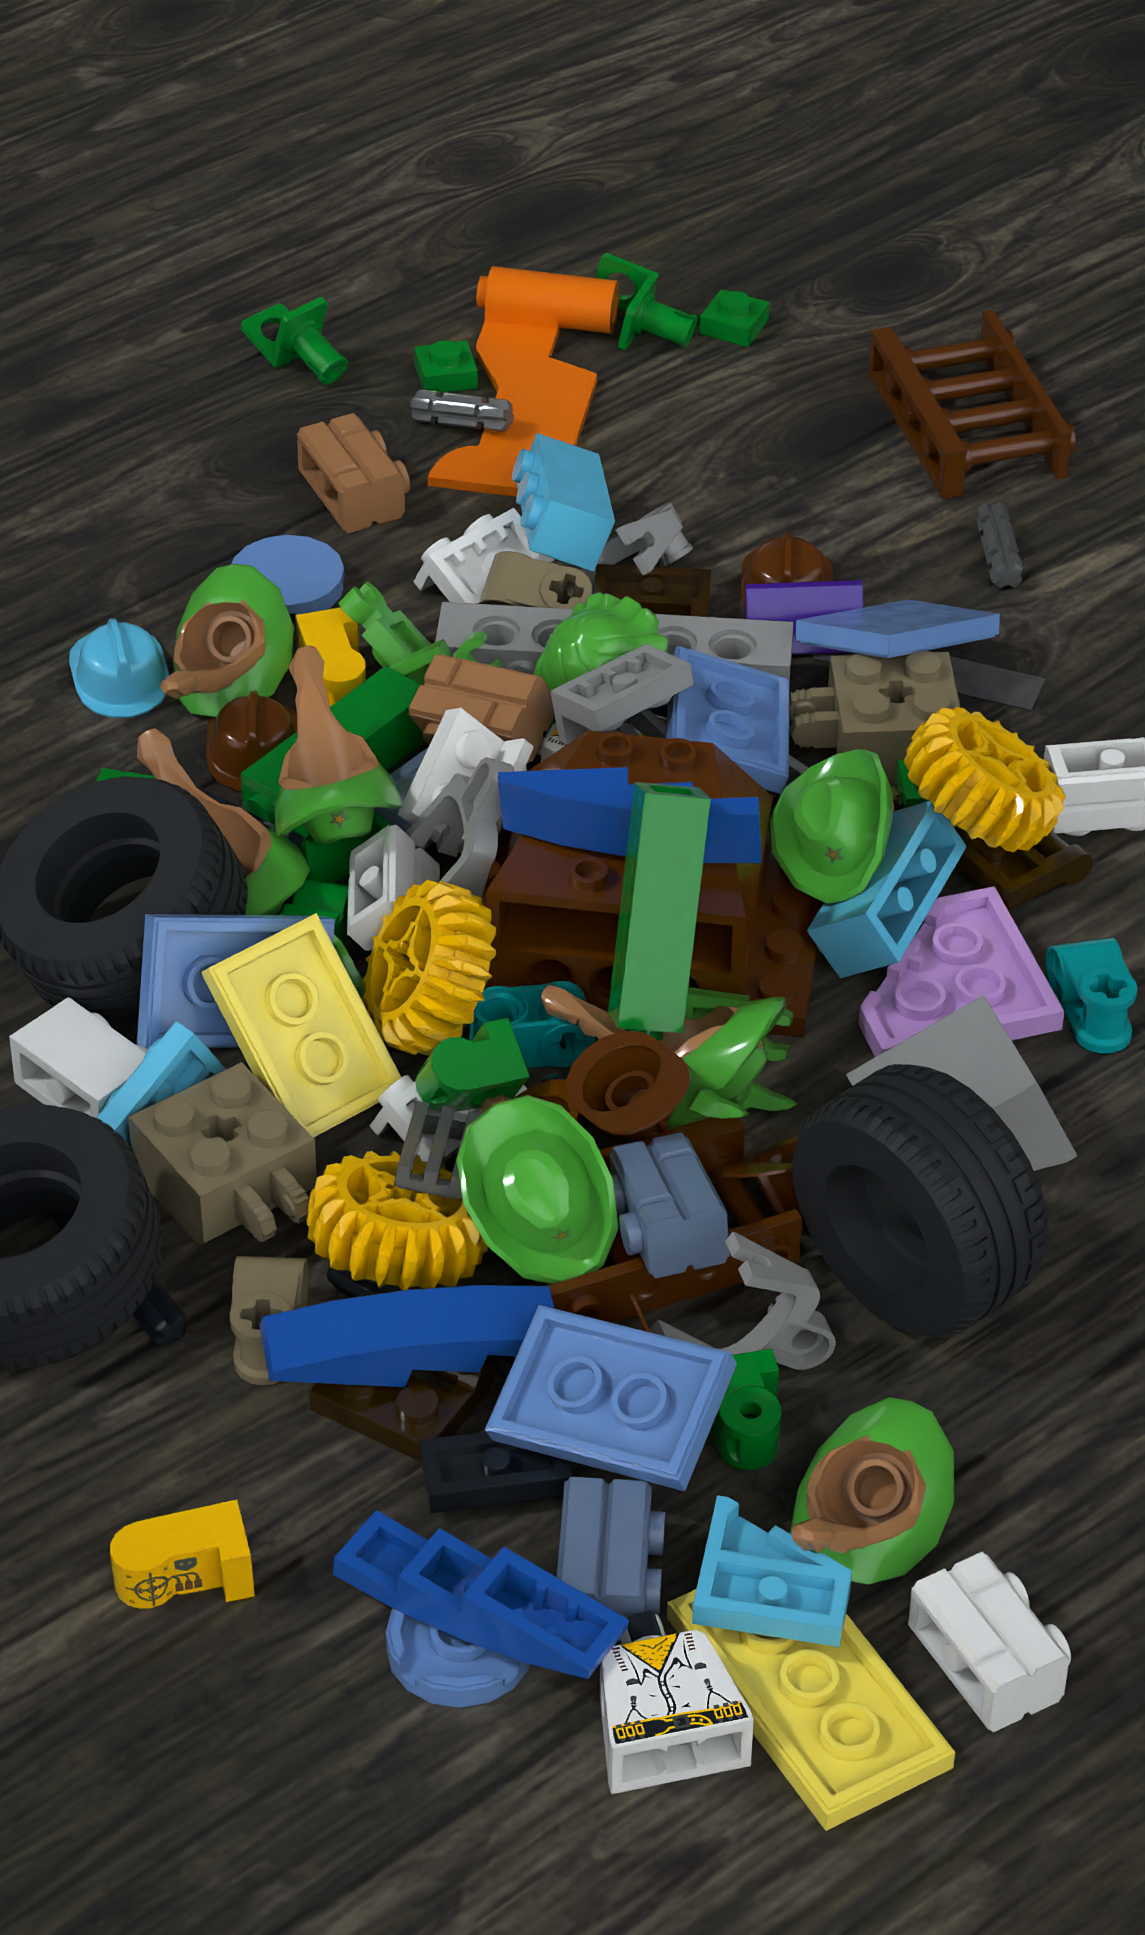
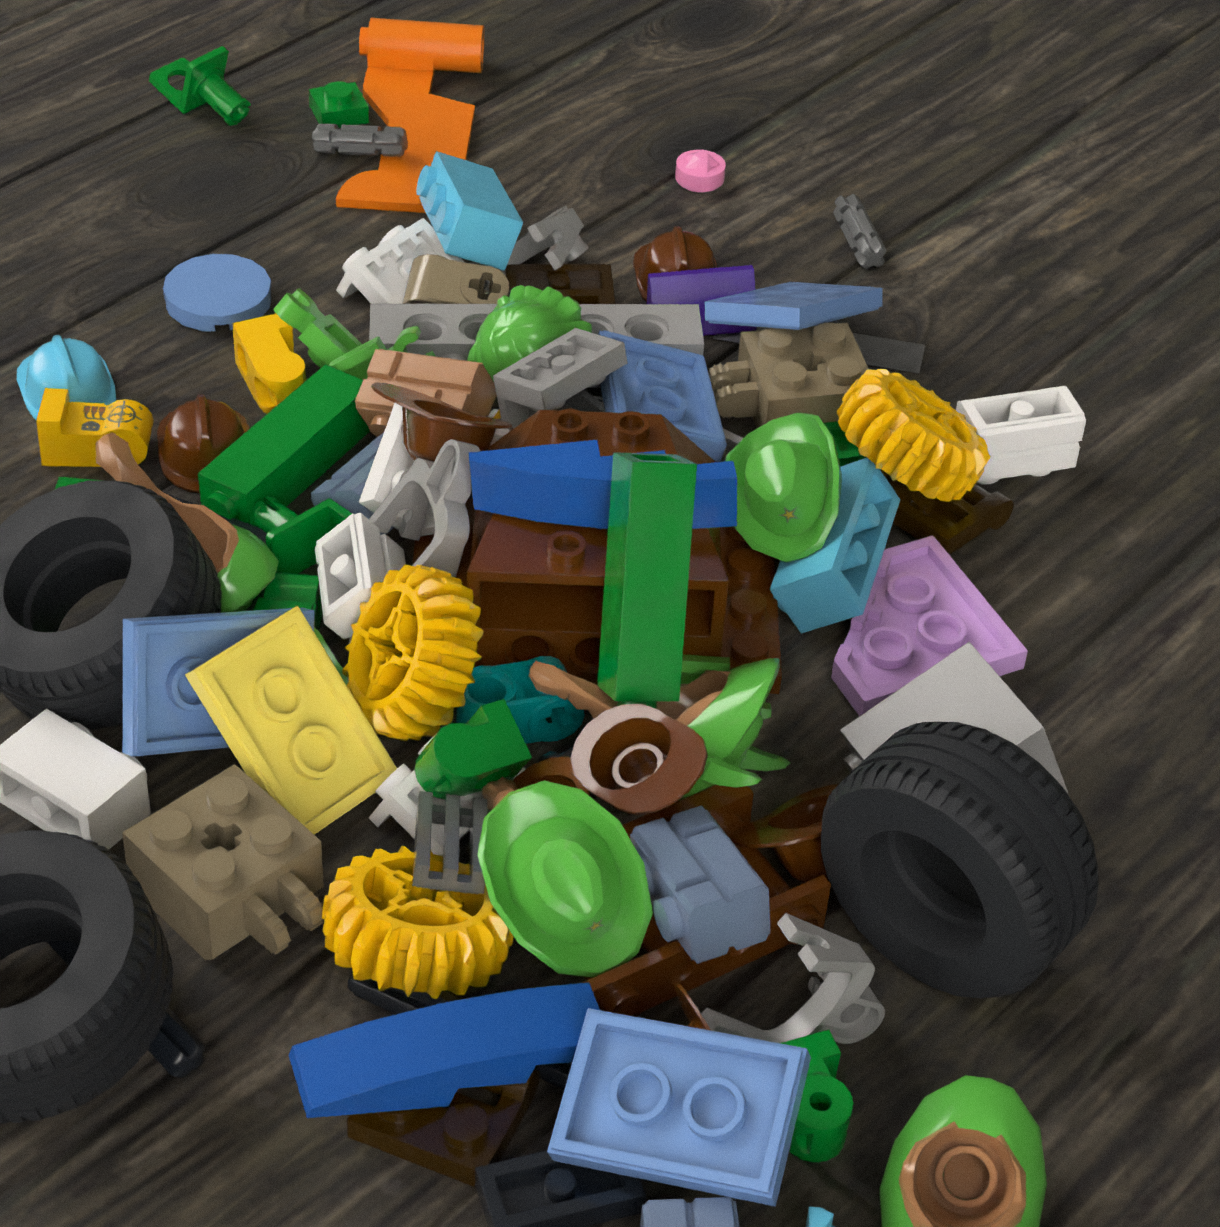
camera: 10 degrees left, 0 degrees up
medium azure wing [97,1021,226,1148] -> none
hat [160,564,294,717] -> none
dark tan piece [230,1256,309,1386] -> none
hat [274,645,403,845] -> none
medium nougat brick [297,413,410,534] -> none
green bracket [596,253,698,351] -> none
green plate [699,289,770,347] -> none
reddish brown fence [868,310,1076,499] -> none
teal piece [1046,937,1138,1053] -> none
none -> yellow leg [36,388,154,467]
none -> reddish brown piece [371,382,512,462]
none -> bright pink tile [675,150,726,193]

